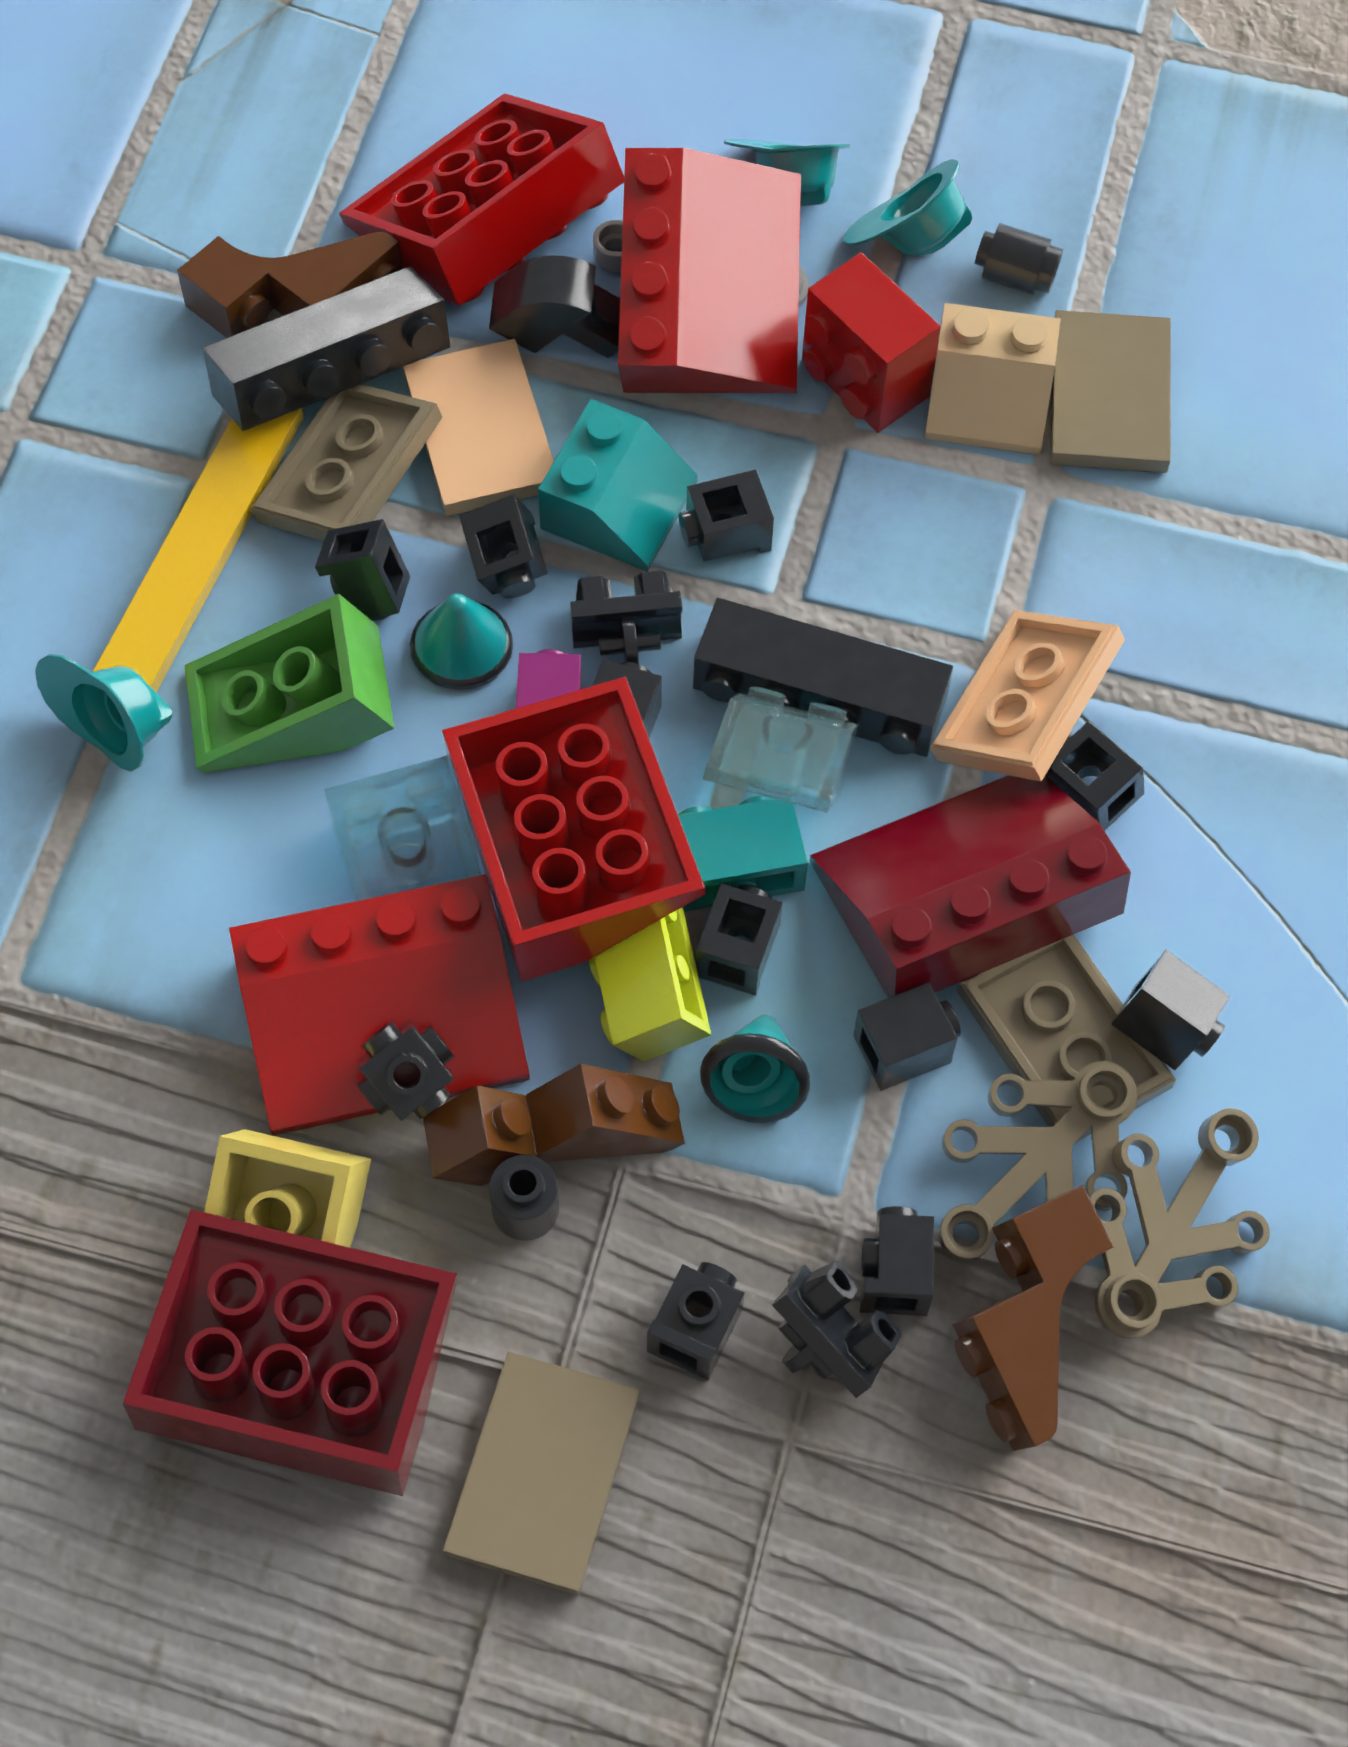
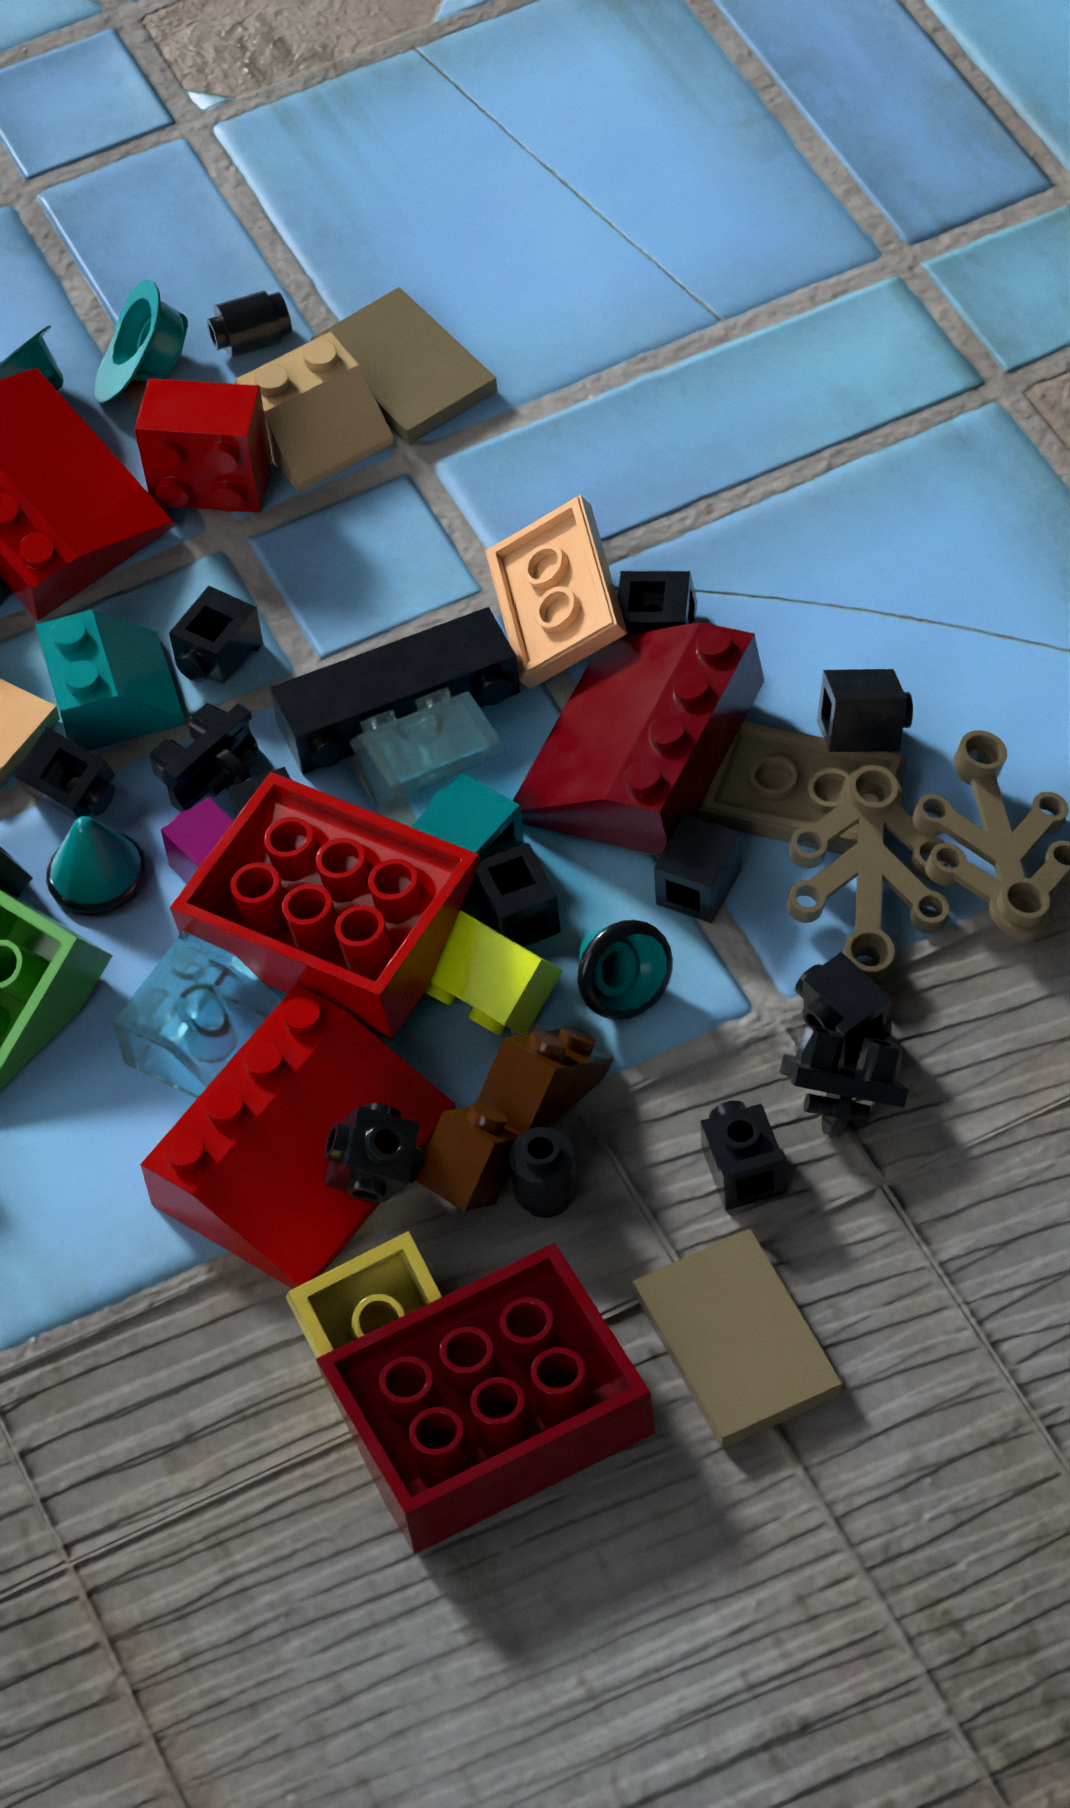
camera: 35 degrees left, 10 degrees down
reddish brown arch [952,1185,1114,1451] -> none

